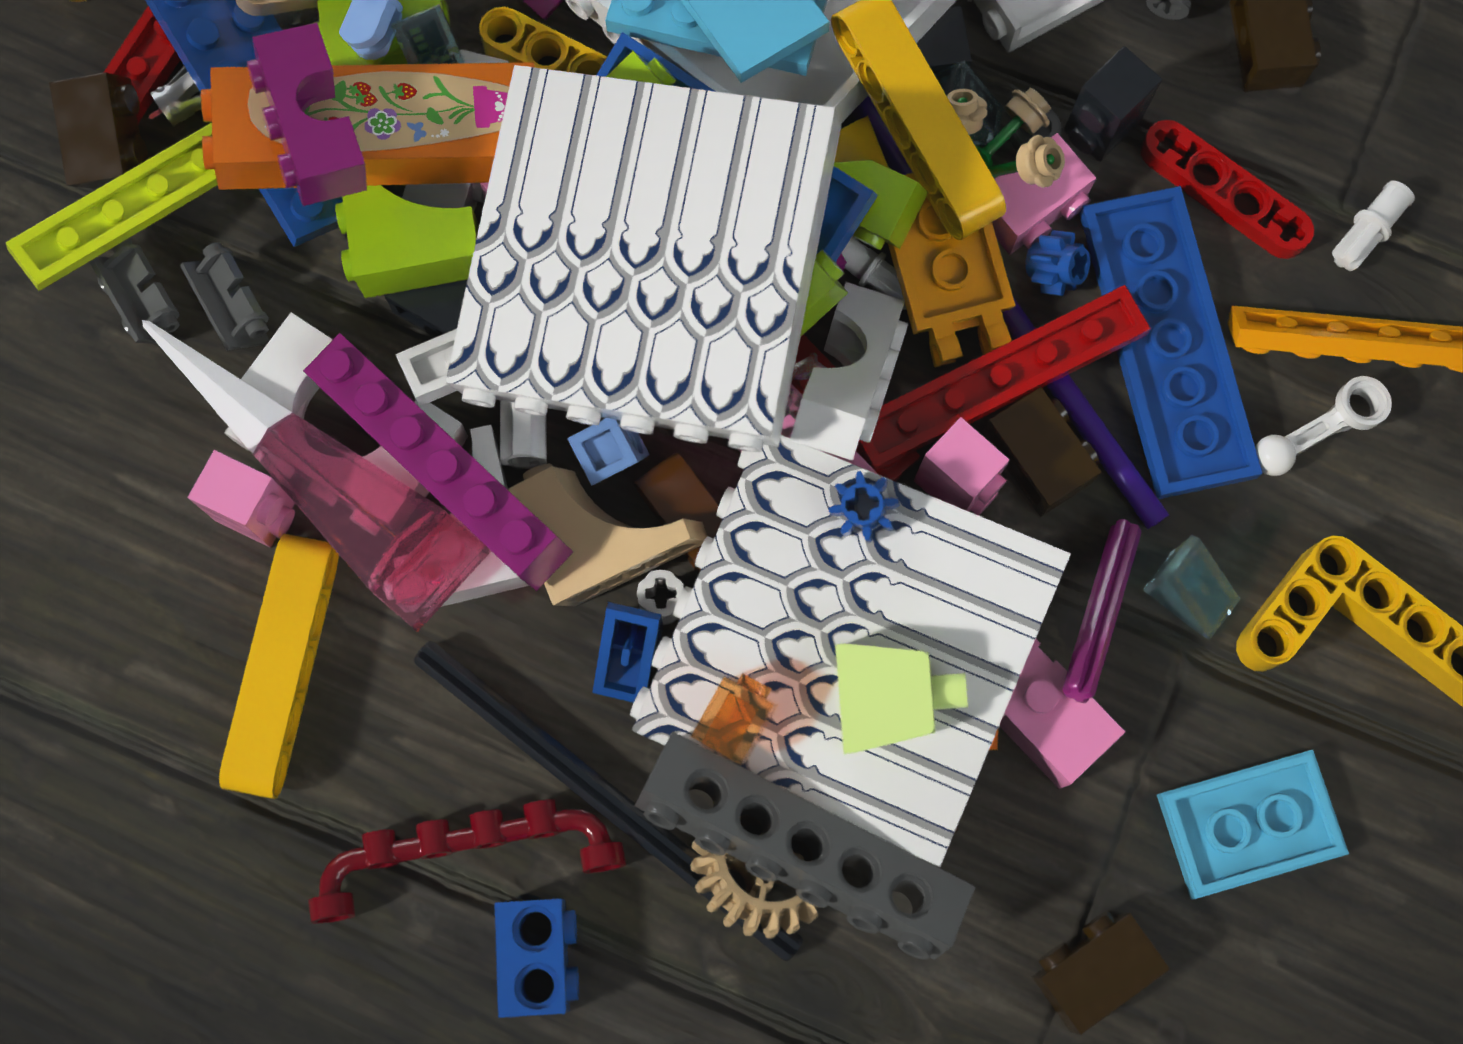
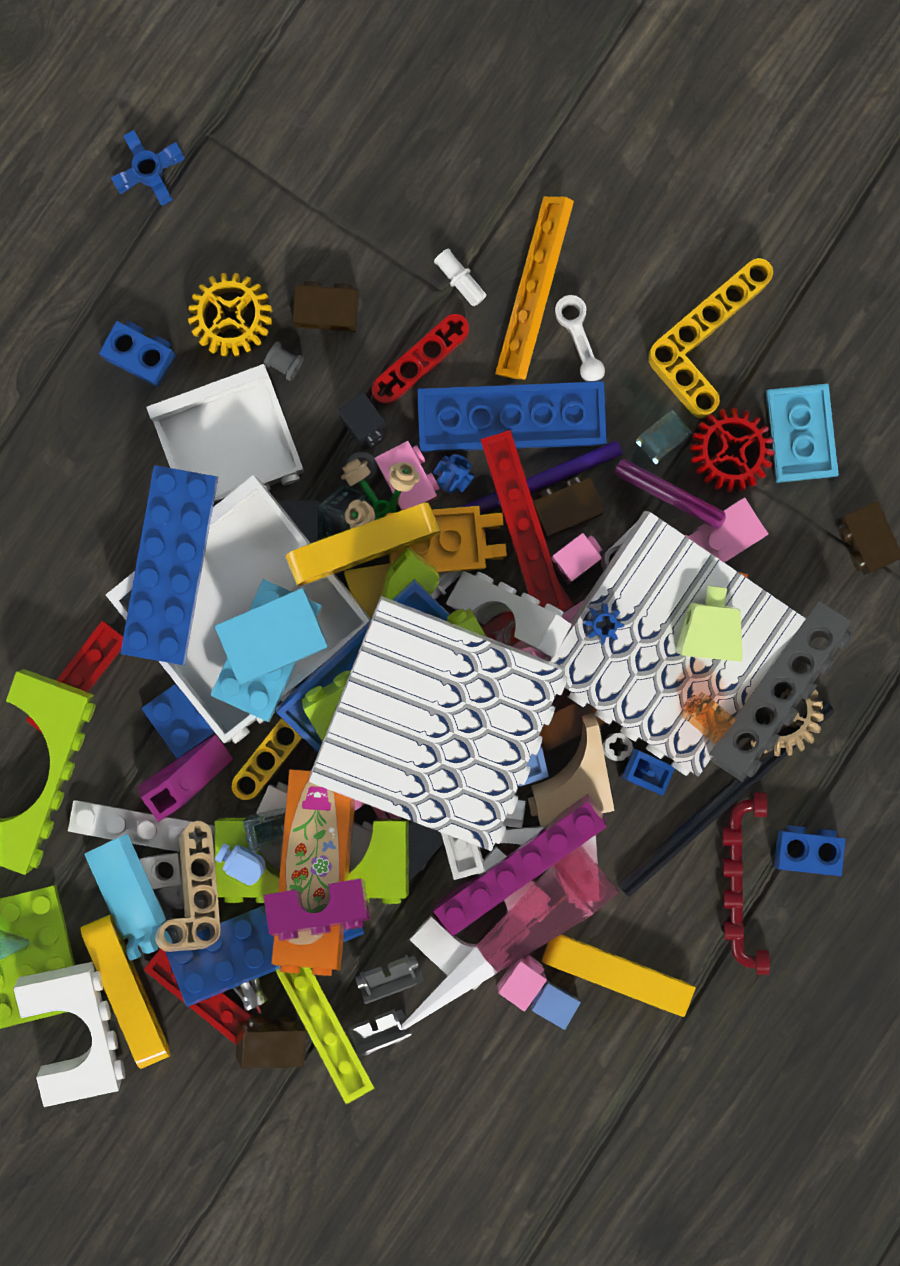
camera: 80 degrees left, 10 degrees up
none -> medium blue brick [531,980,581,1030]
none -> red gear [689,408,775,493]

